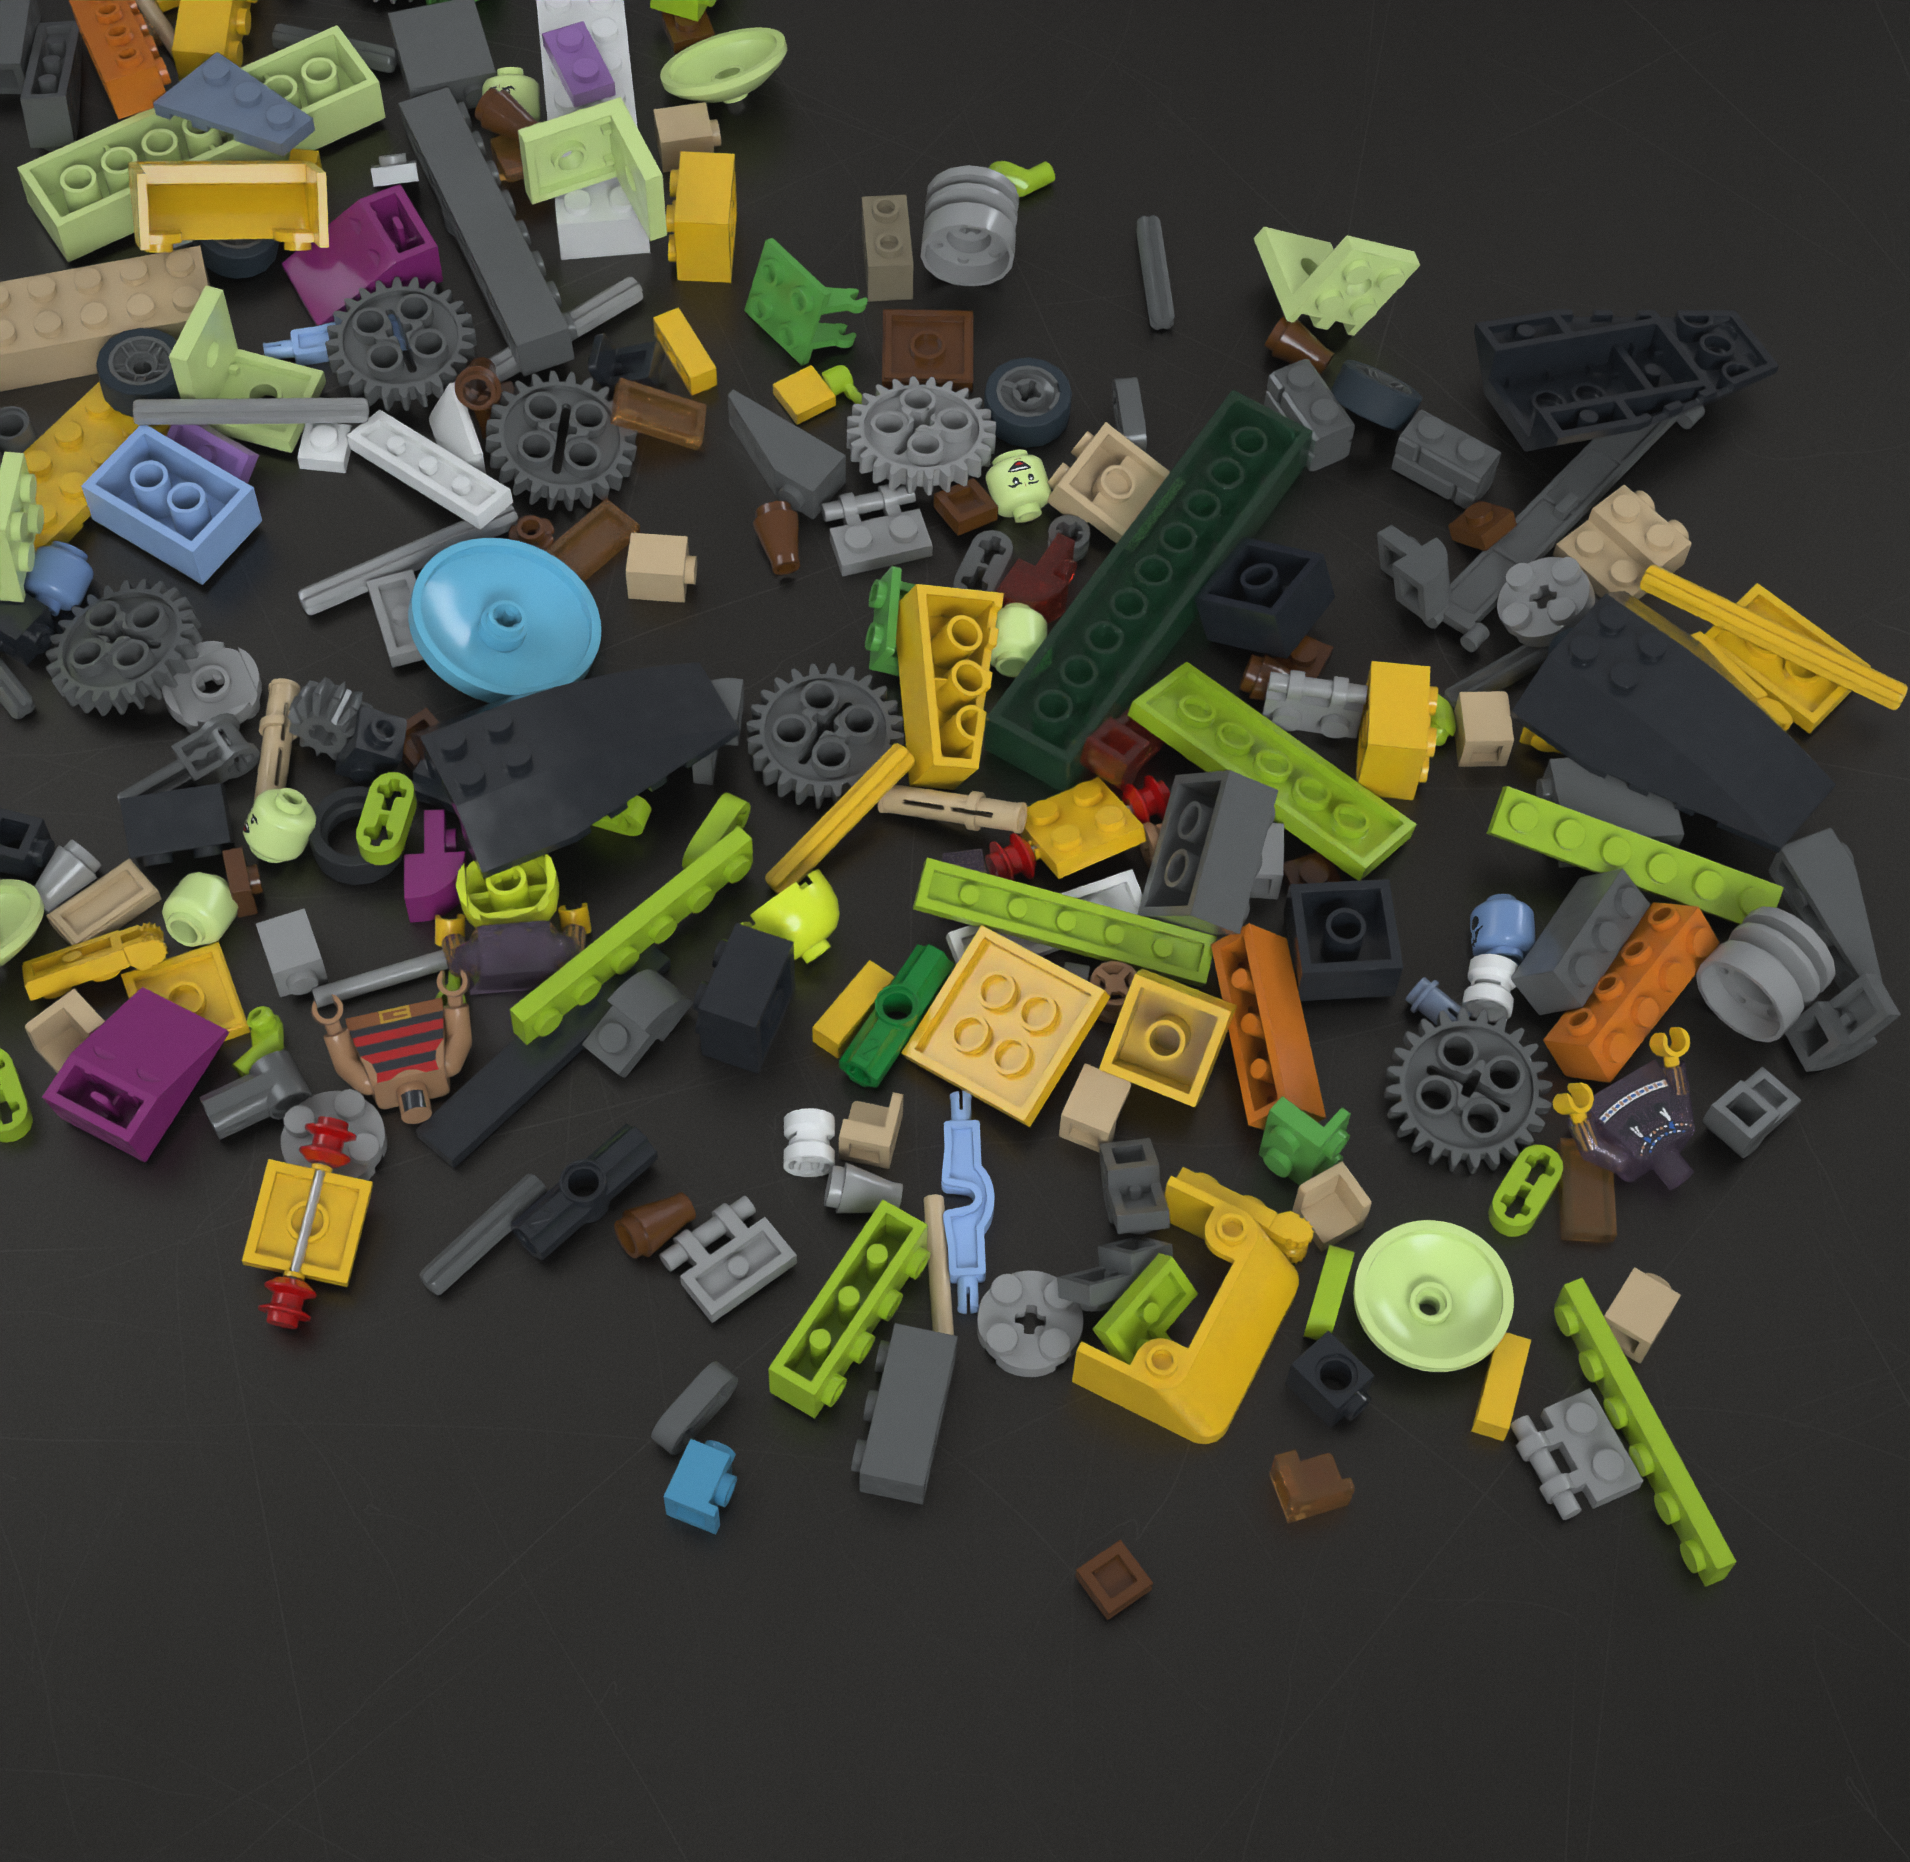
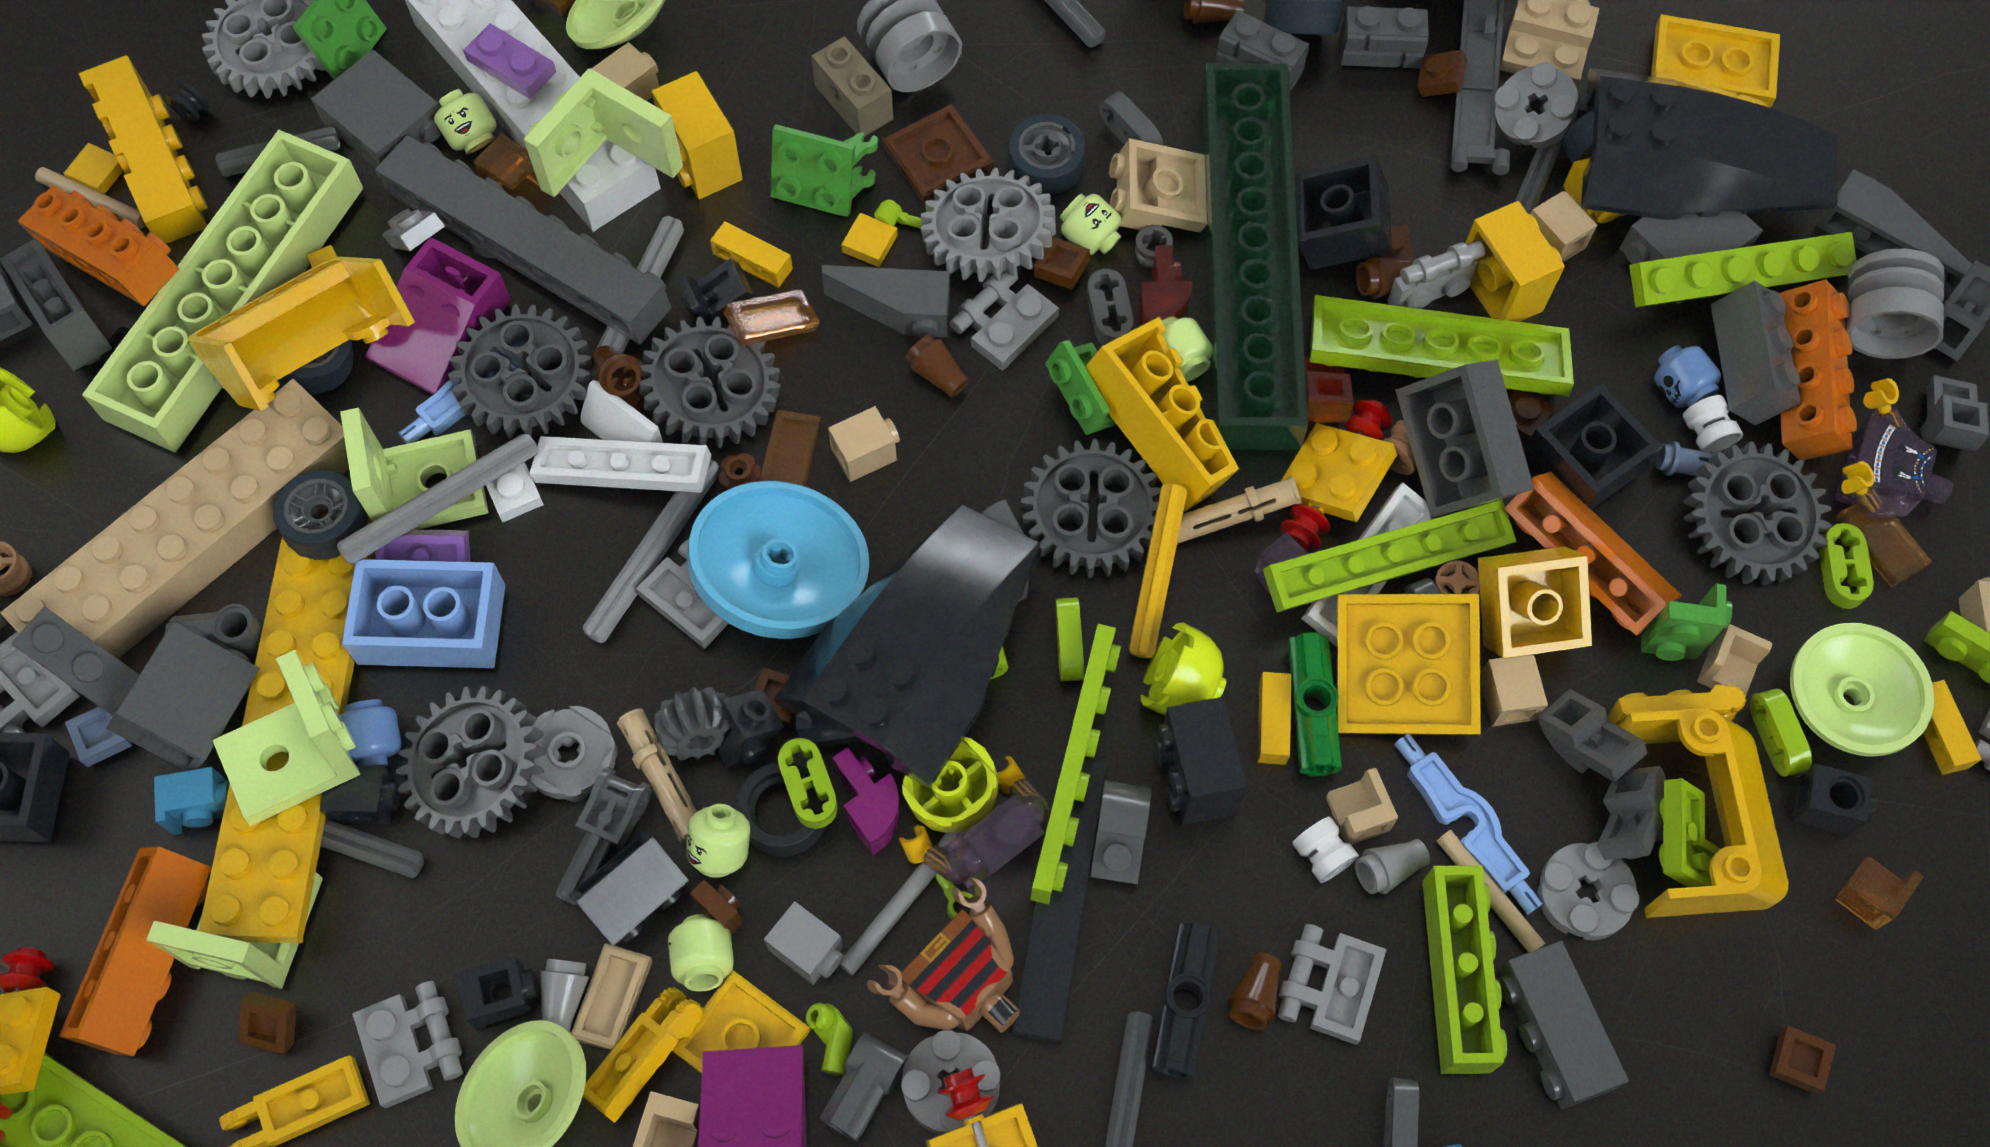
camera: 30 degrees left, 5 degrees up
sand blue wing [153,52,315,156] -> none
reddish brown cone [475,88,539,142] -> none
dark grey brick [1377,525,1450,622] -> none
yellow axle [1640,565,1908,710] -> none

